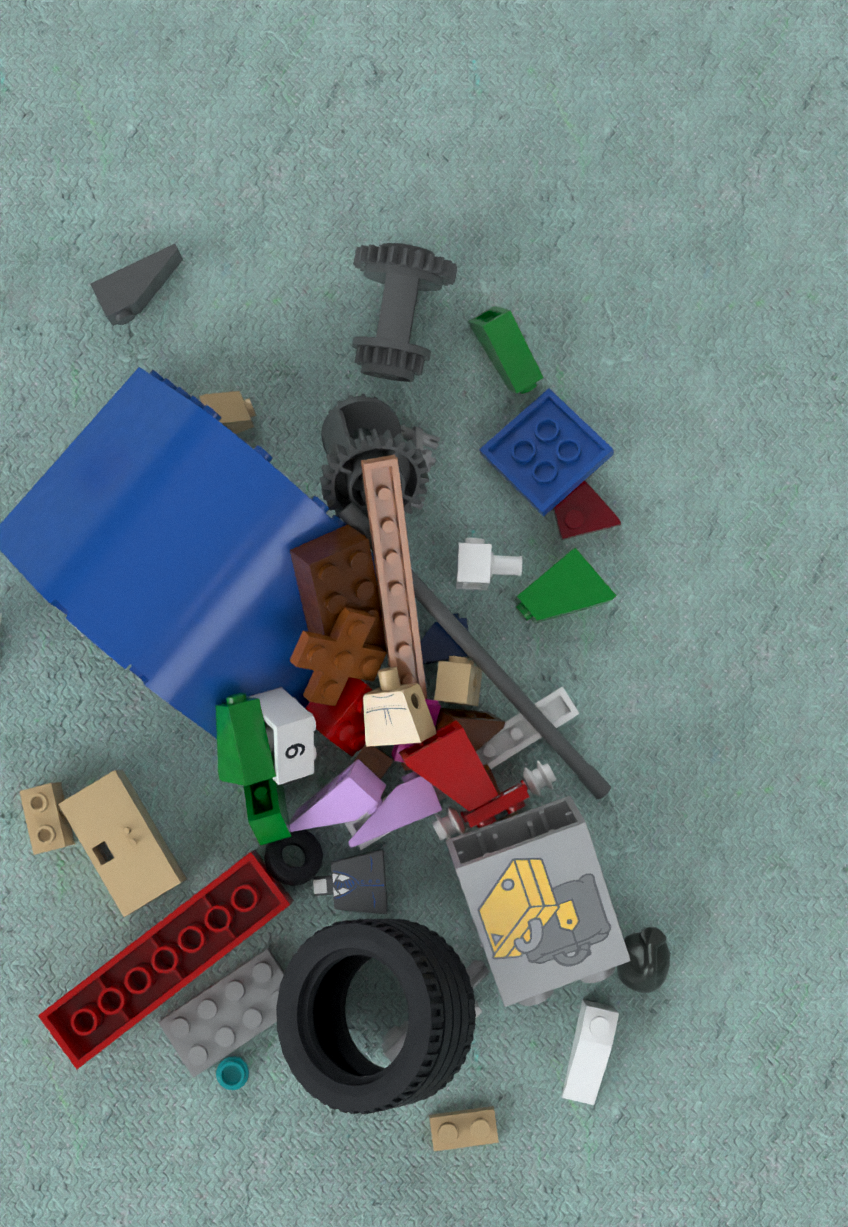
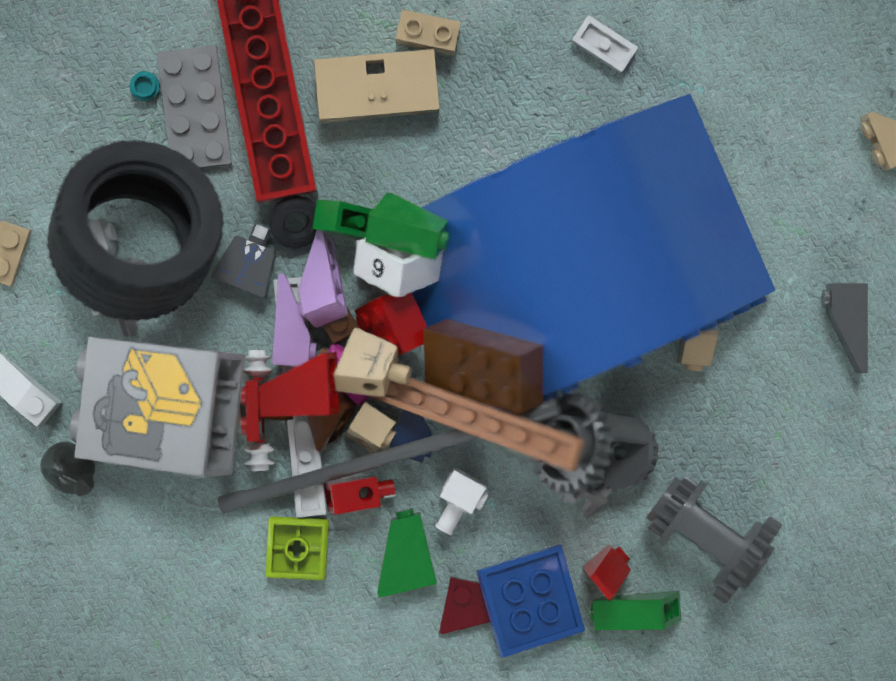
camera: 115 degrees right, 5 degrees up
dark orange plate [290,607,387,706] -> none
none -> lime brick [265,516,329,581]
none -> red torso [324,475,395,515]
none -> red slope [582,544,631,600]

